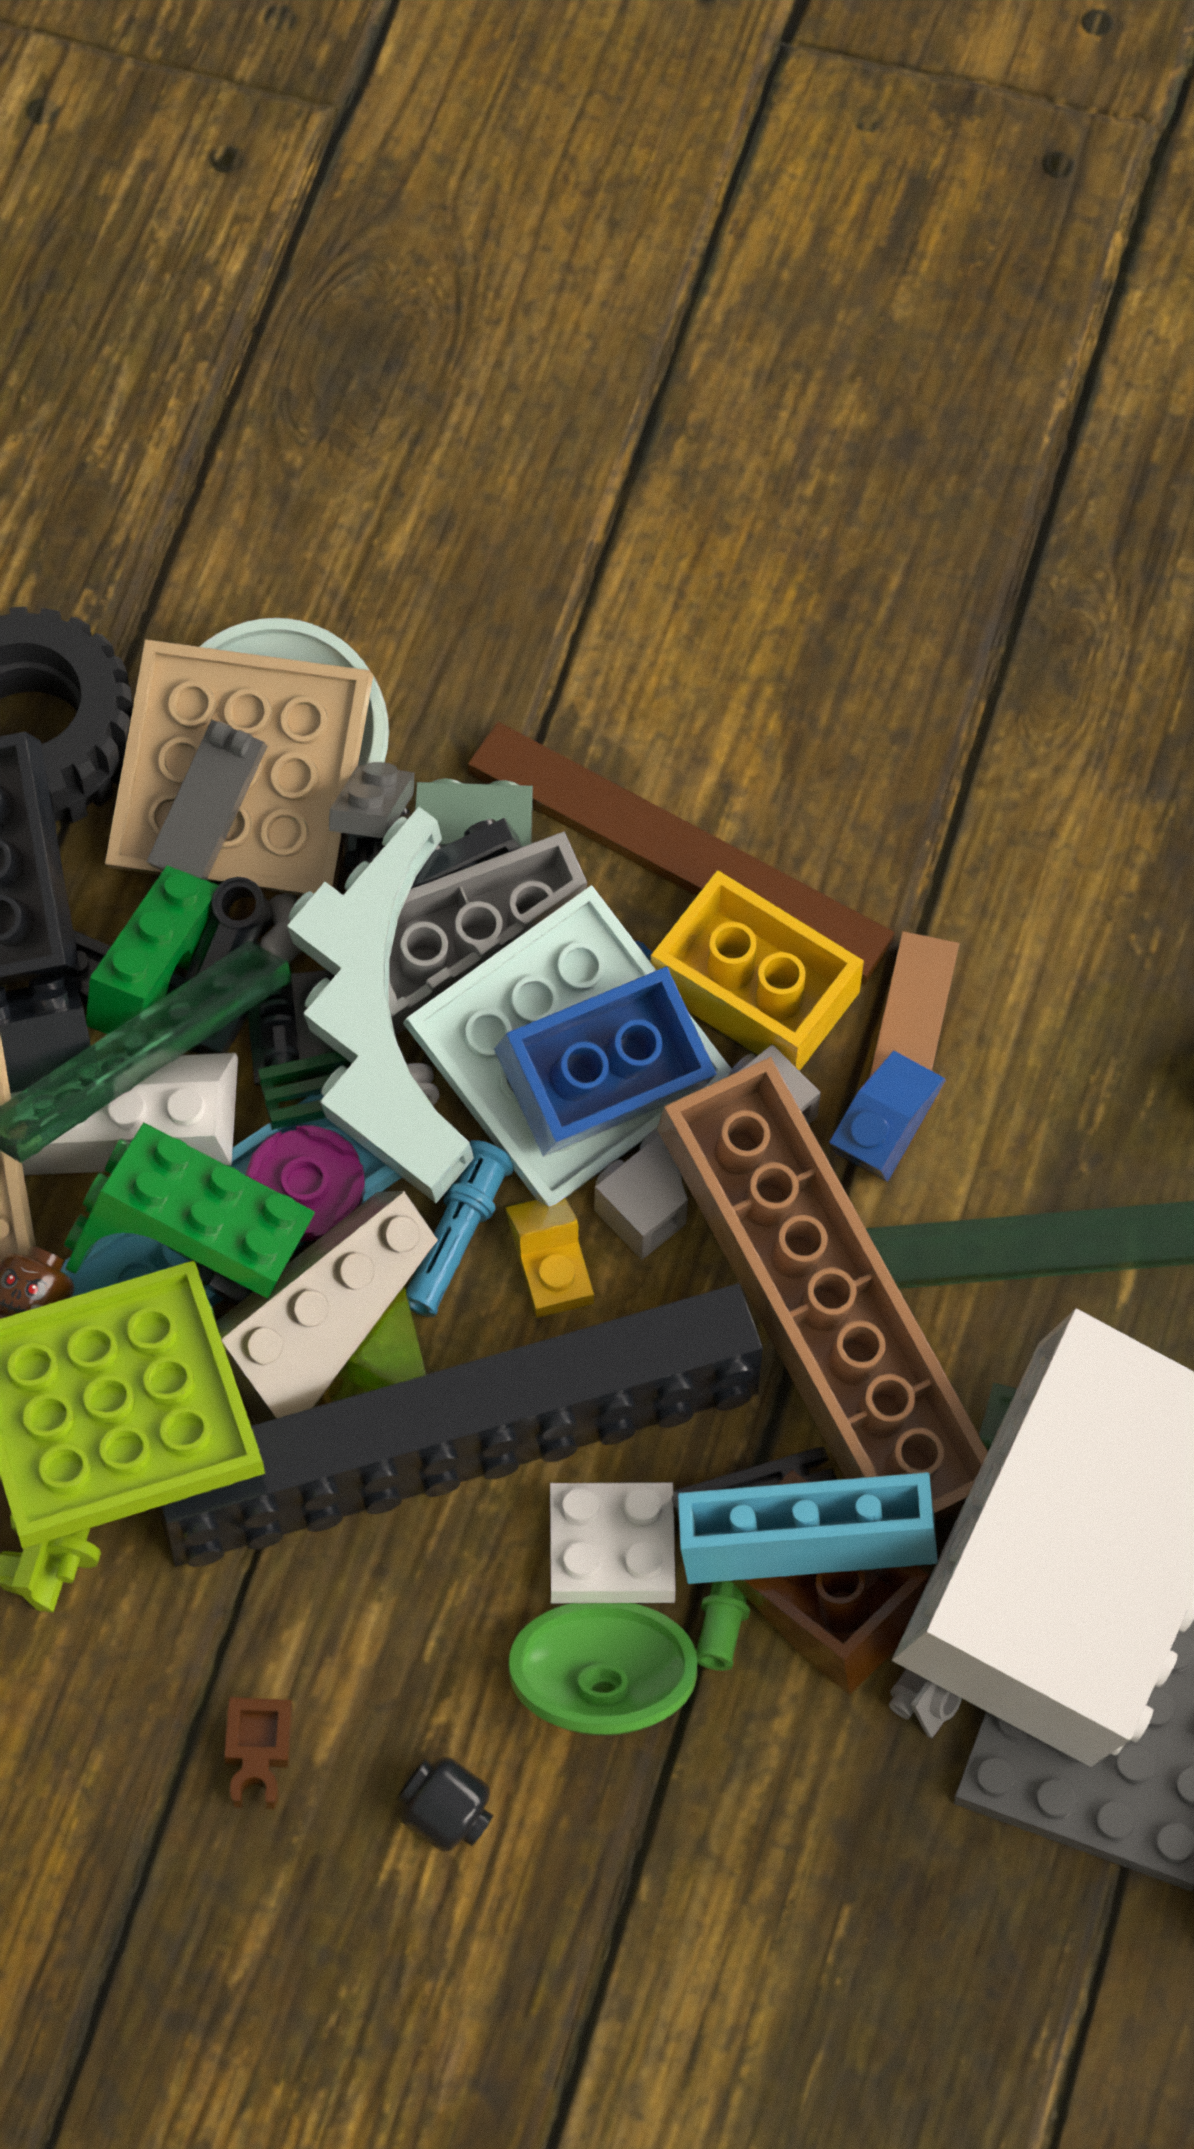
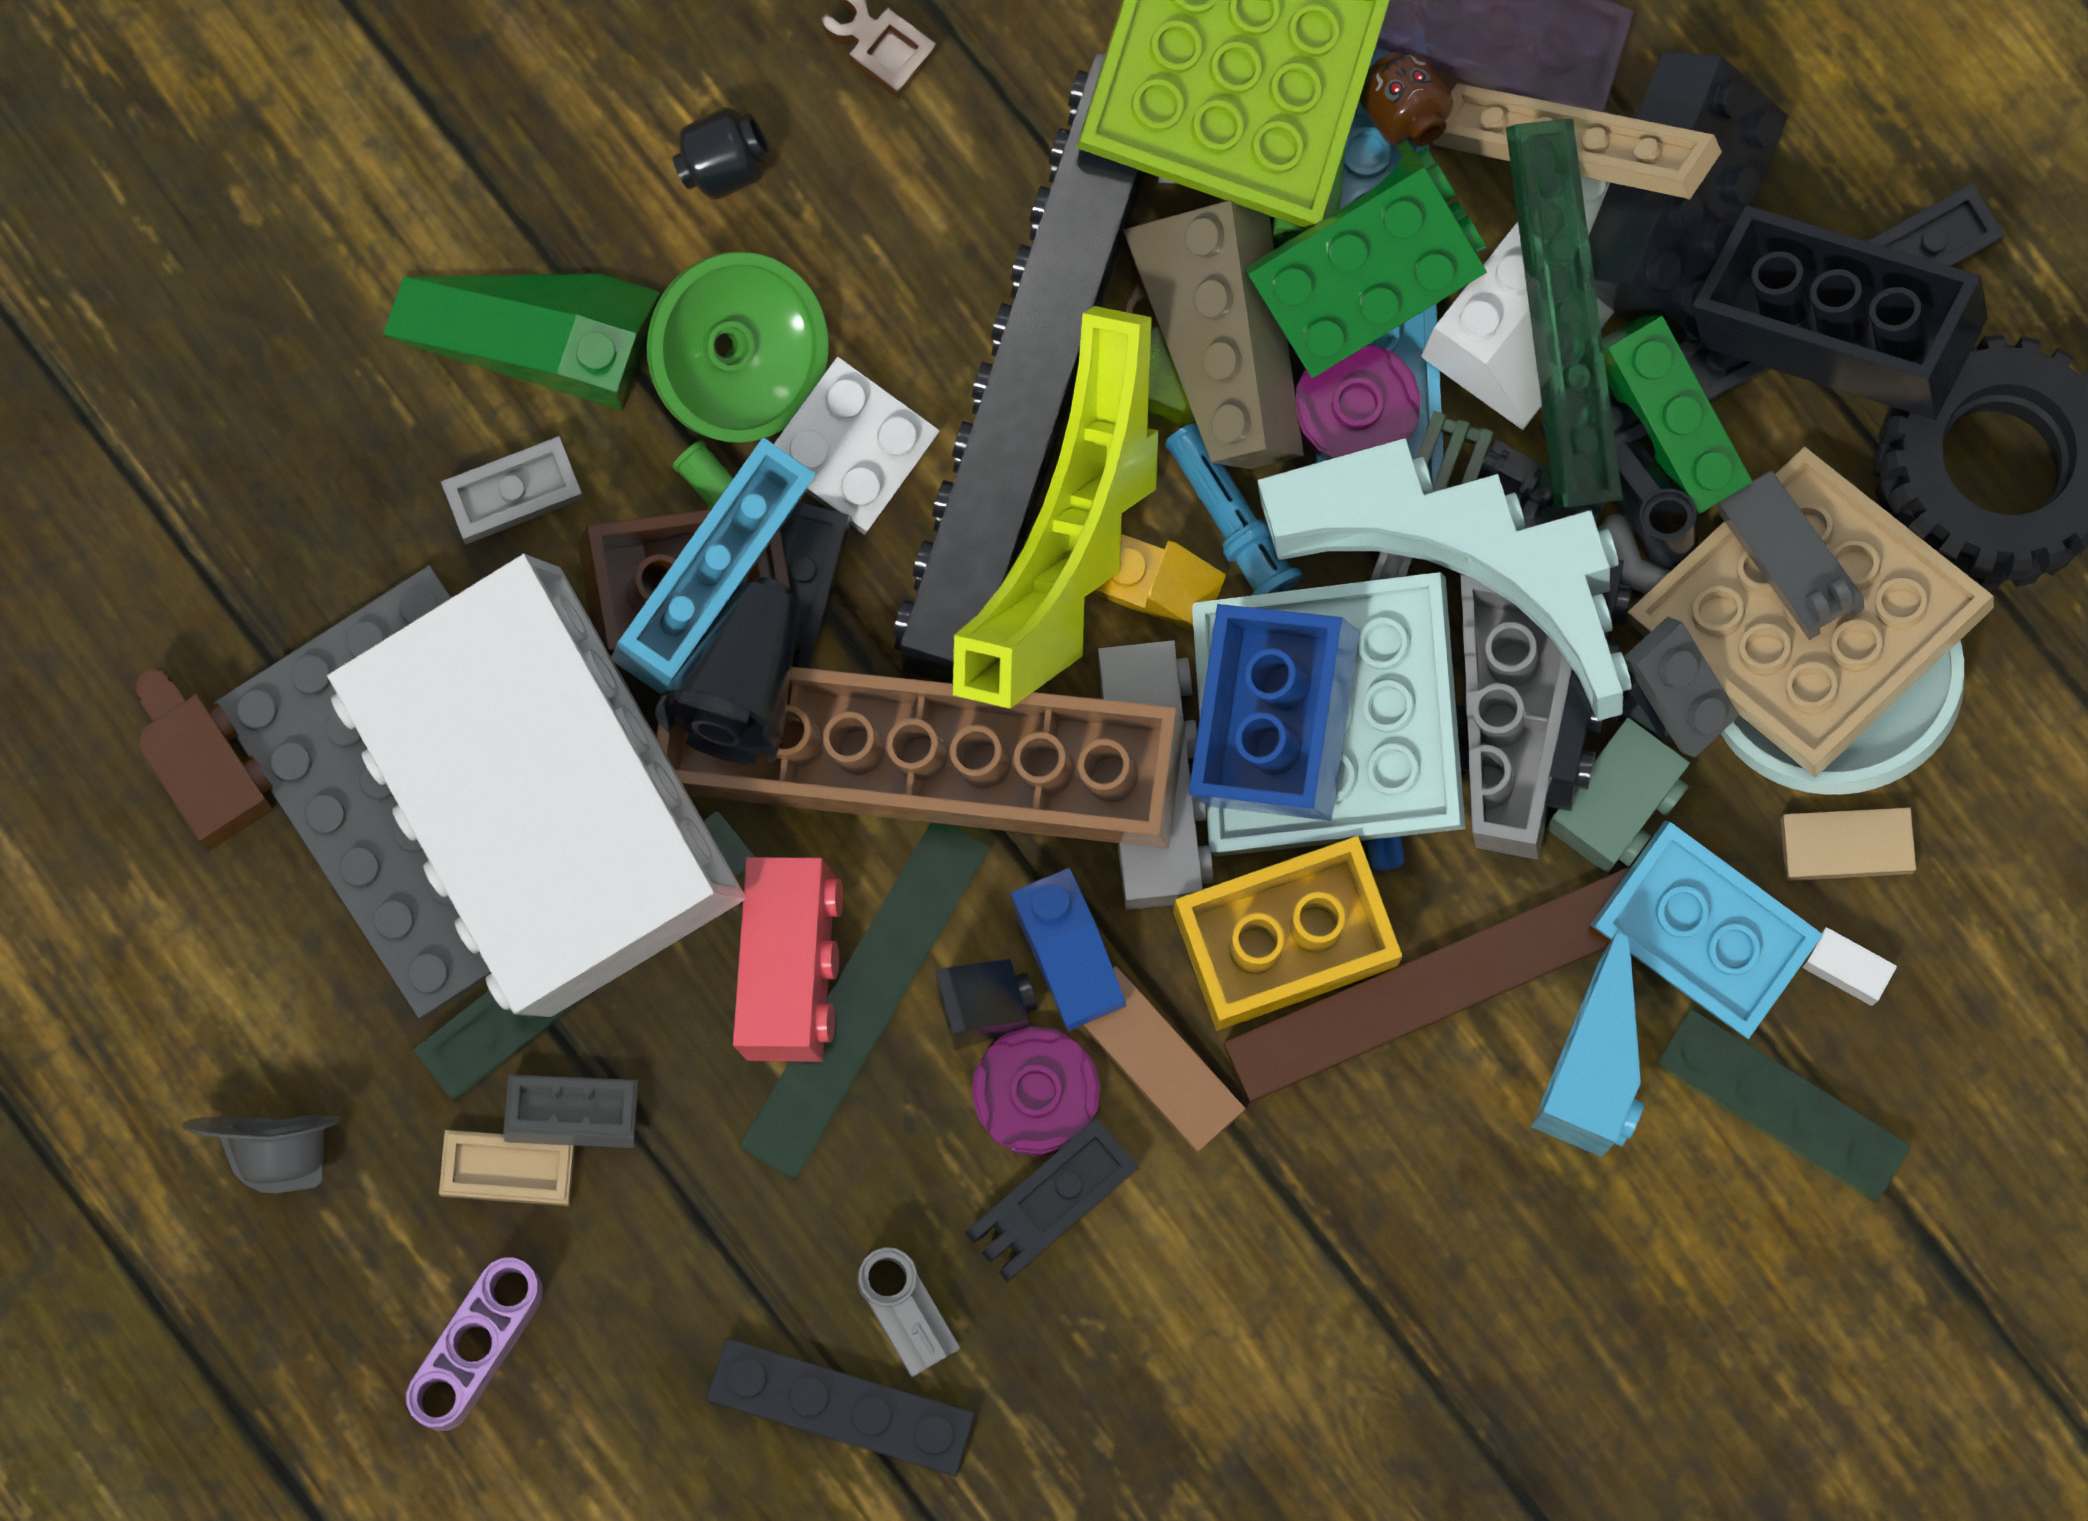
camera: 125 degrees right, 15 degrees up
none -> green wedge [383,274,662,411]
none -> light grey plate [441,436,584,545]
none -> black cone [655,577,799,765]
none -> coral brick [733,857,843,1062]
none -> black slope [935,959,1037,1050]
none -> neon yellow arch [953,306,1158,709]
none -> black hinge [965,1118,1139,1283]
none -> magenta tile [972,1026,1100,1157]
none -> medium azure slope [1531,932,1645,1157]
none -> medium azure plate [1590,821,1823,1039]
none -> clear green plate [1655,1009,1912,1203]
none -> tan tile [1780,807,1916,881]
none -> white piece [1802,927,1897,1006]

